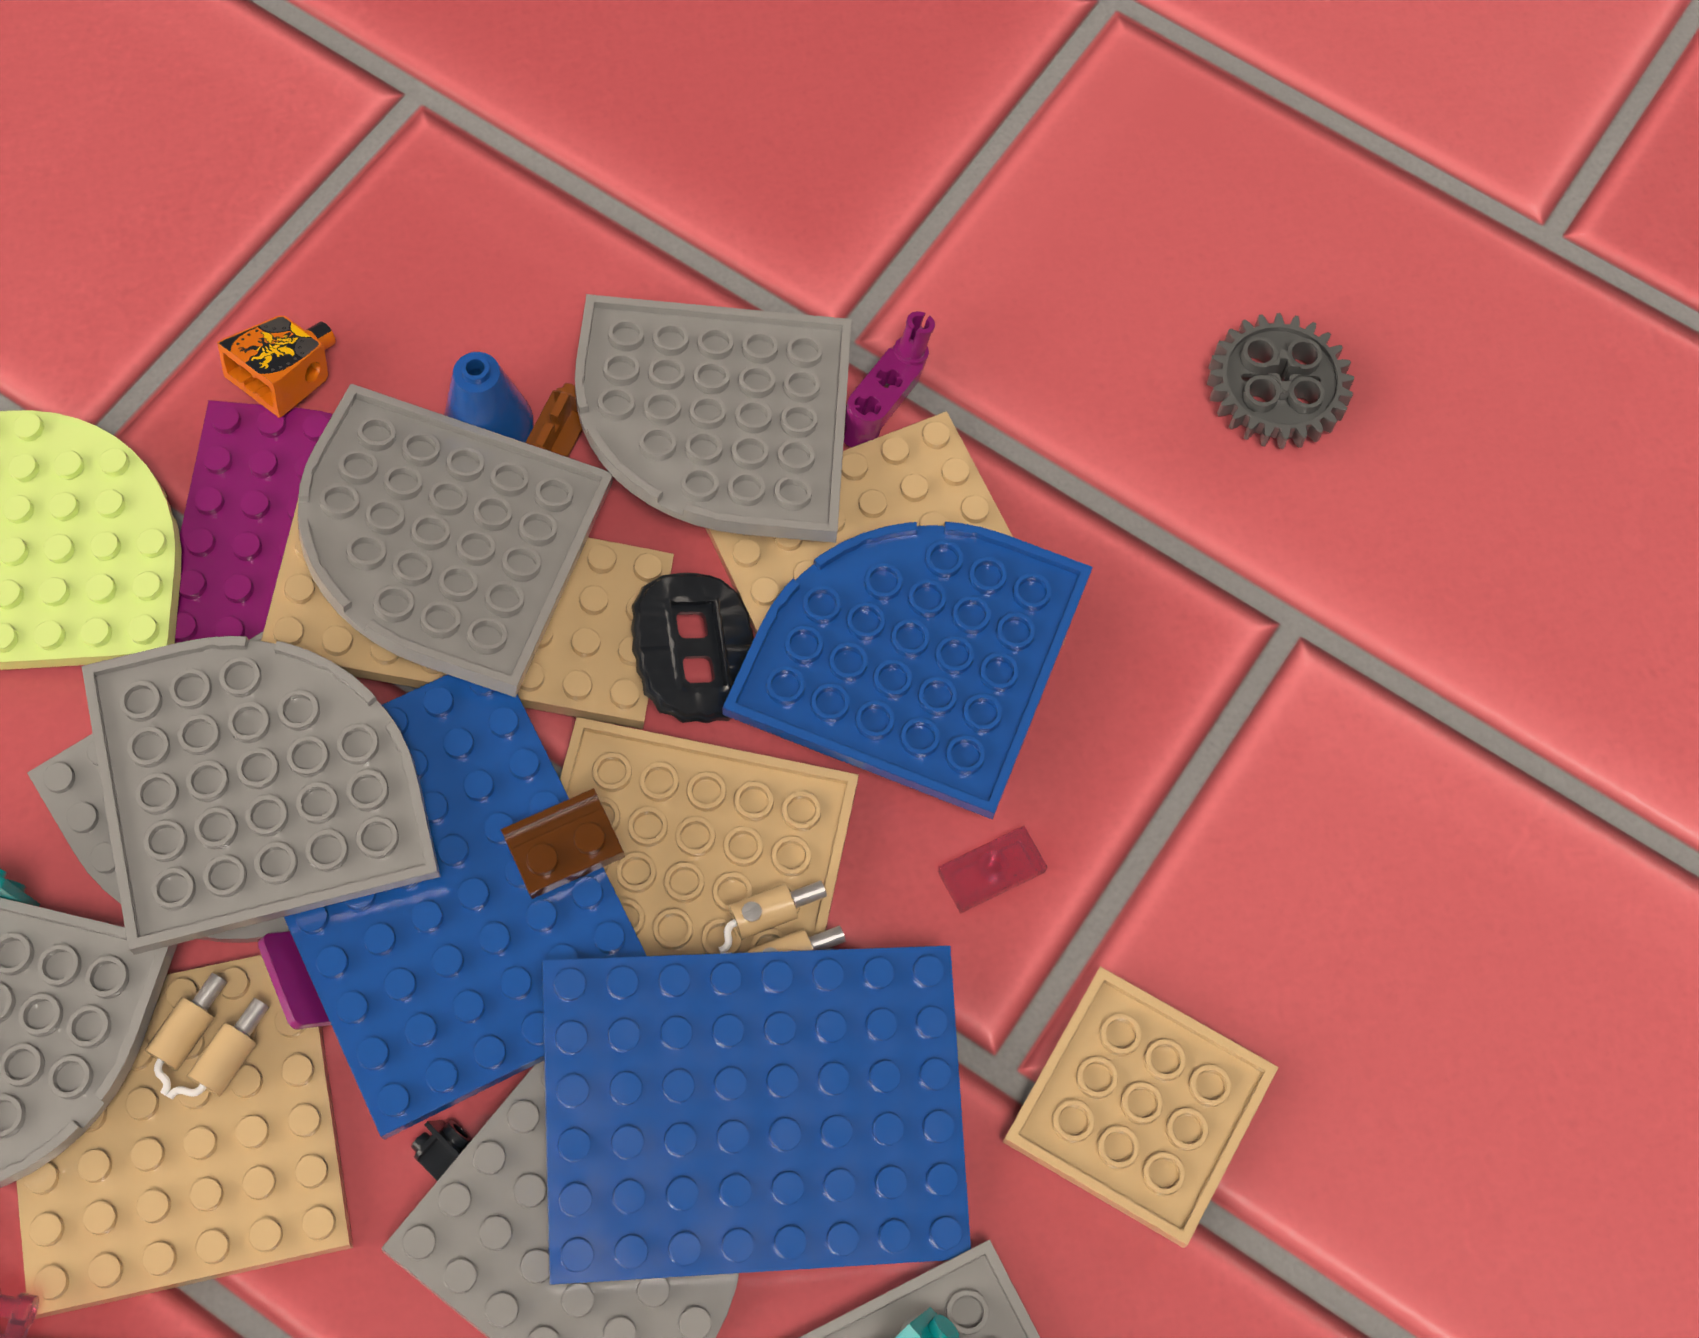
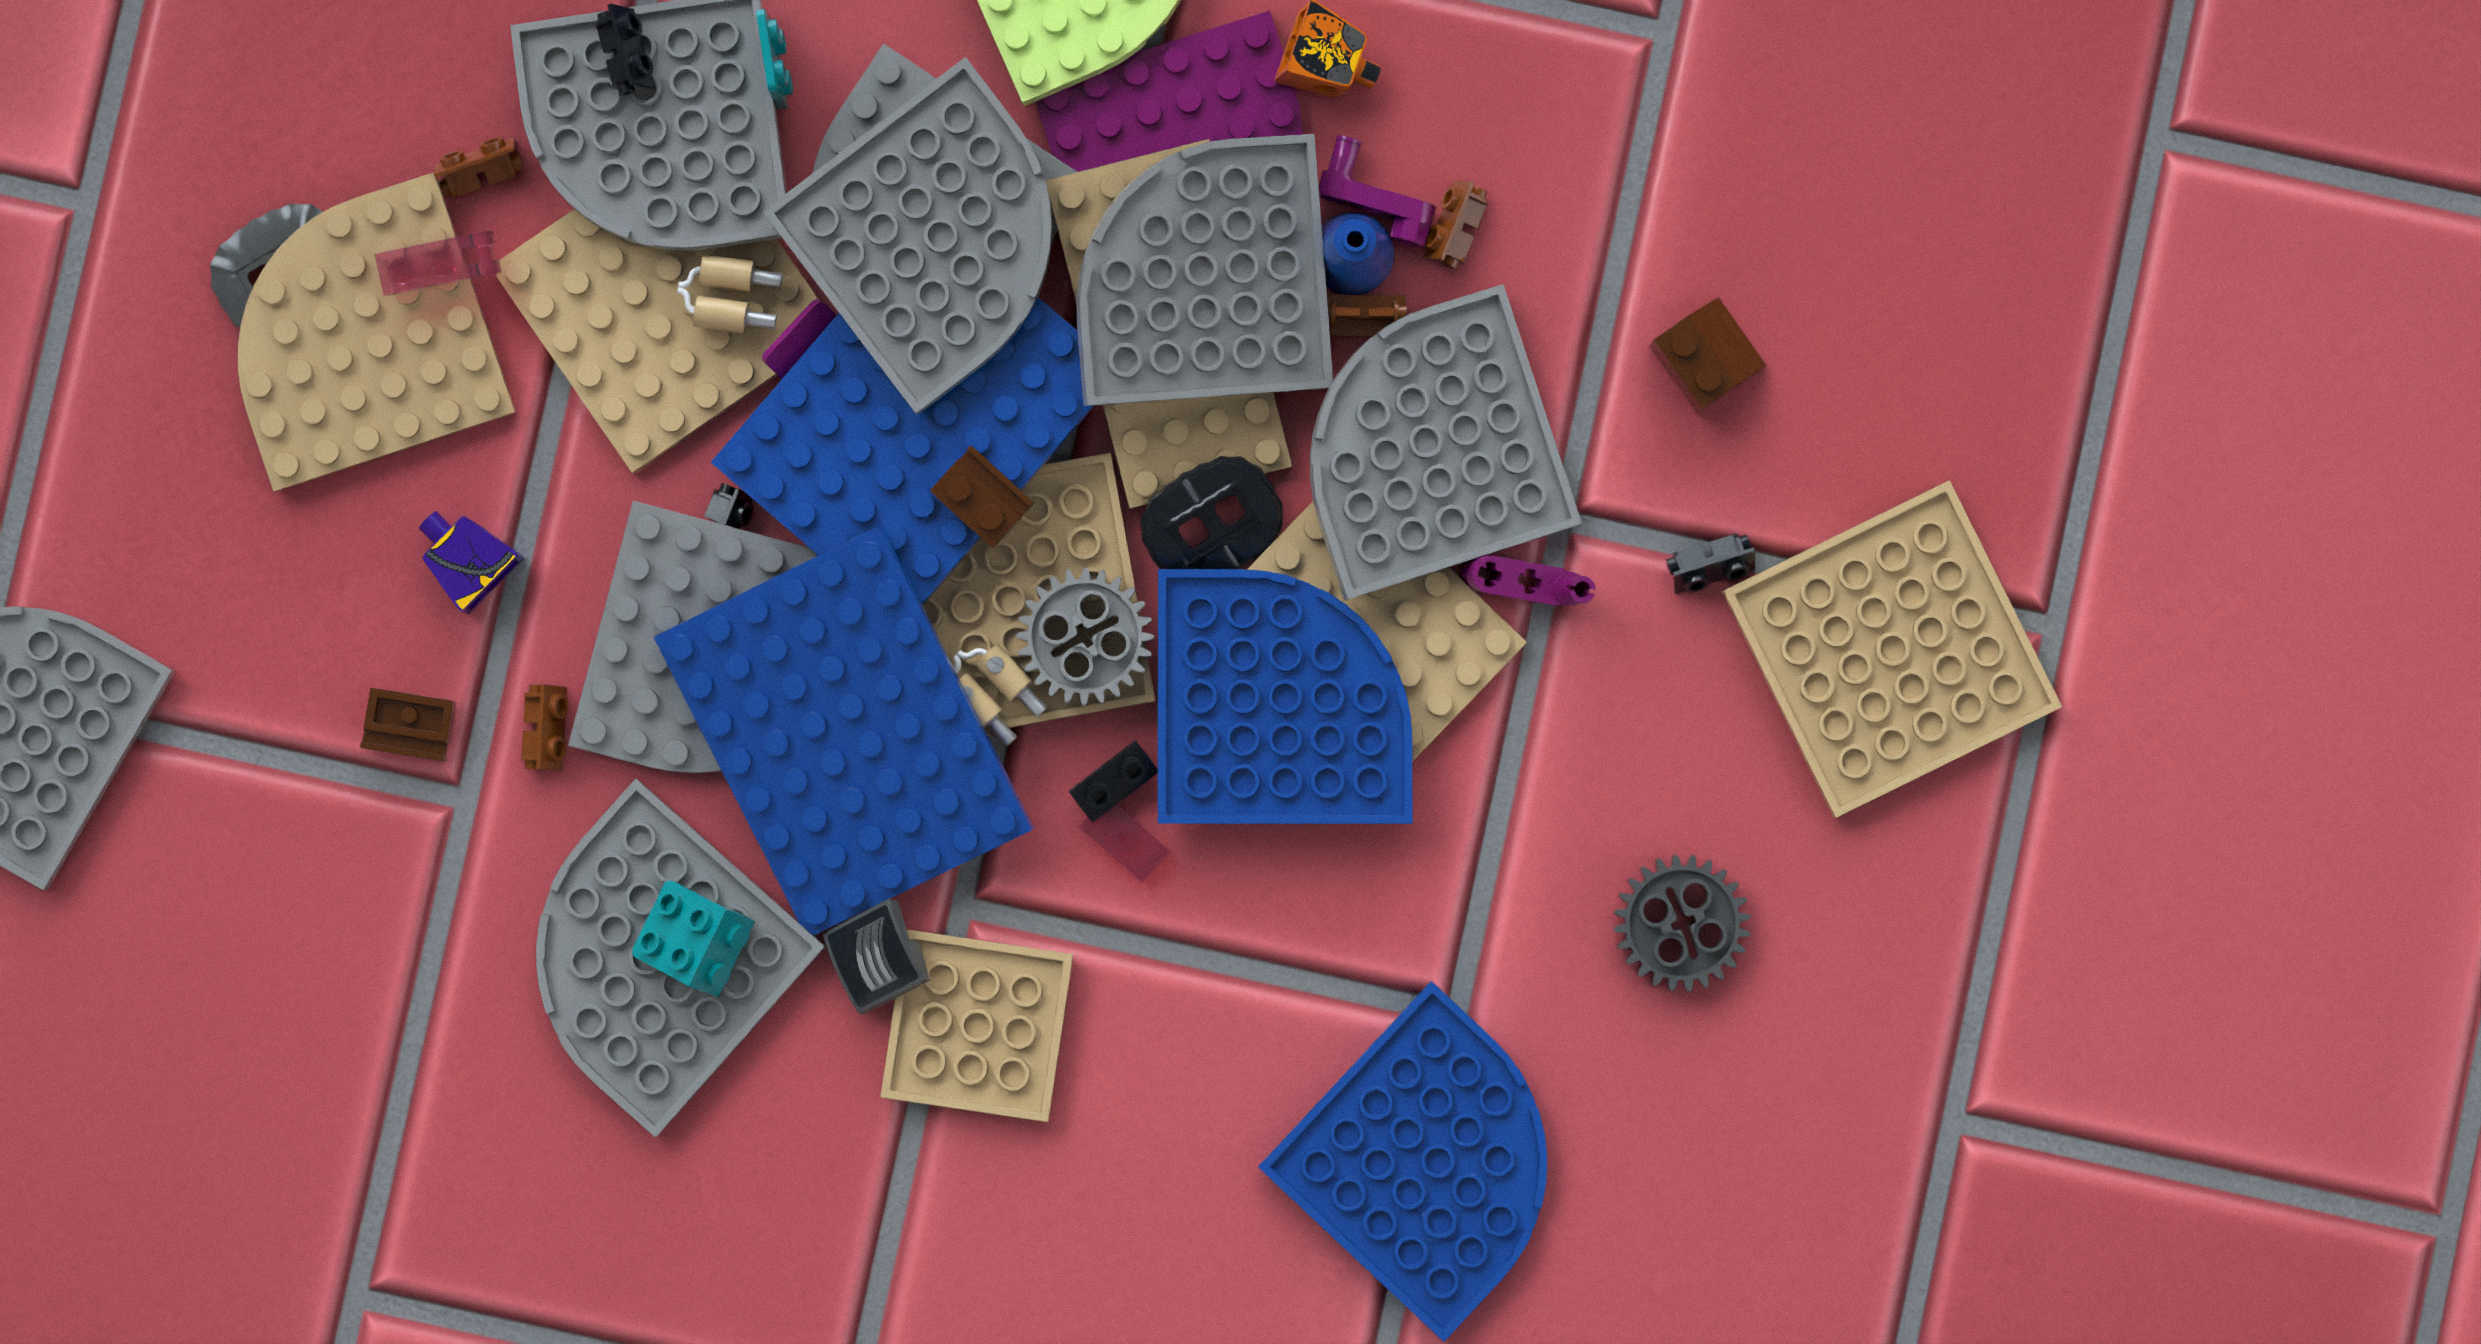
camera: 70 degrees right, 20 degrees up
none -> slope [823,899,930,1015]
none -> light grey gear [1016,568,1154,706]
none -> black hinge [1068,740,1158,823]
none -> blue plate [1258,981,1547,1342]
none -> magenta beam [1318,135,1436,248]
none -> dark orange hinge [1423,181,1488,270]
none -> reddish brown slope [1649,297,1767,414]
none -> black hinge [1666,533,1755,594]
none -> tan plate [1722,480,2062,818]

